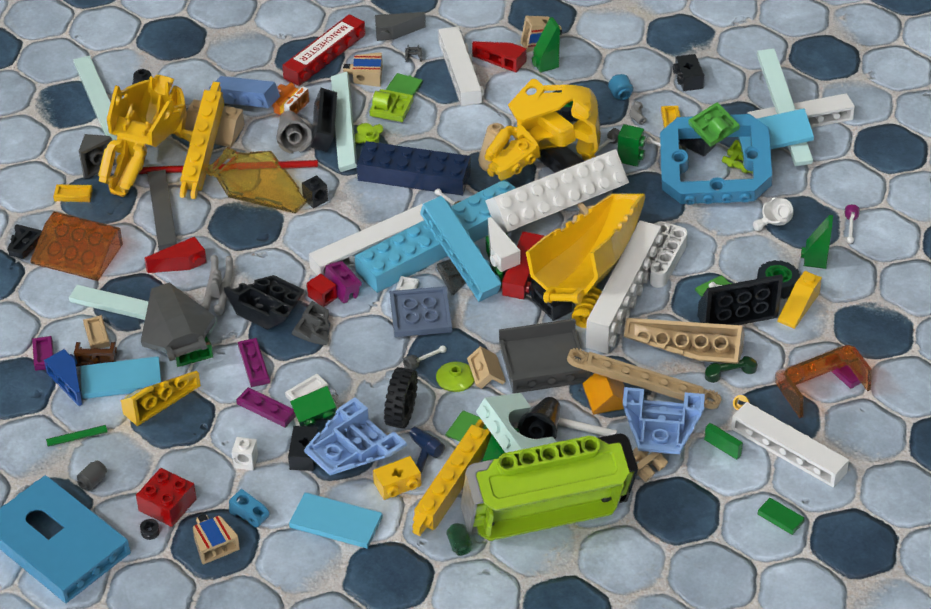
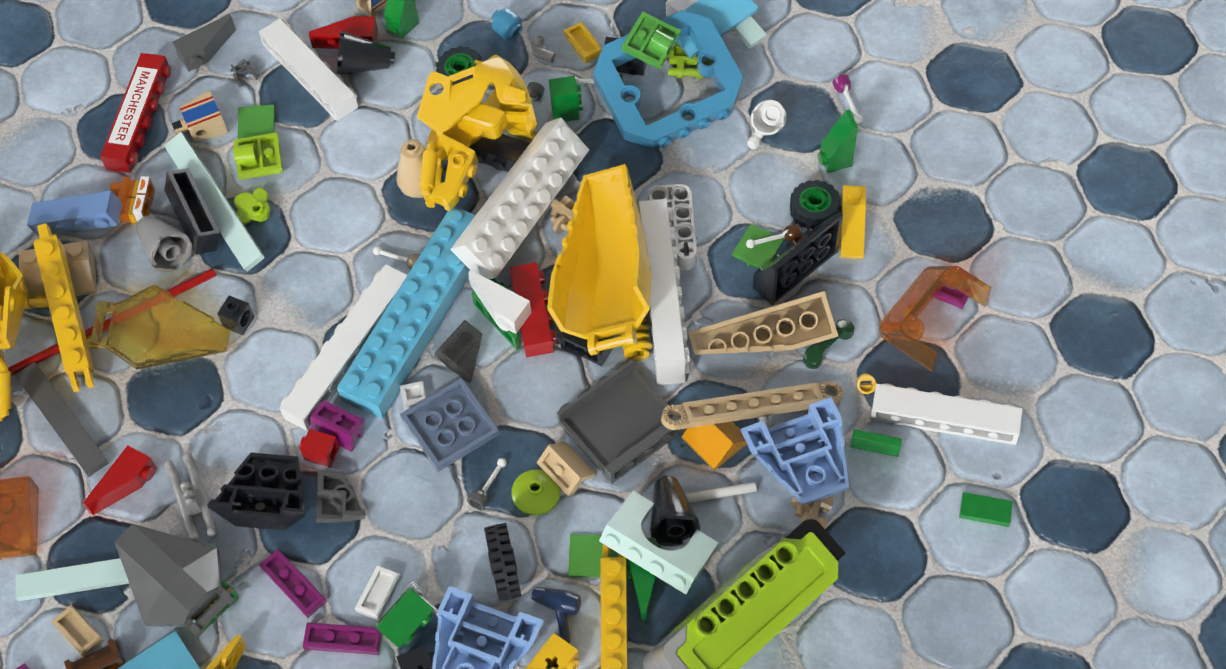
camera: 25 degrees left, 15 degrees up
dark blue brick [357,141,471,196] -> none
medium azure brick [420,196,501,302] -> none
none -> black cone [337,31,395,75]

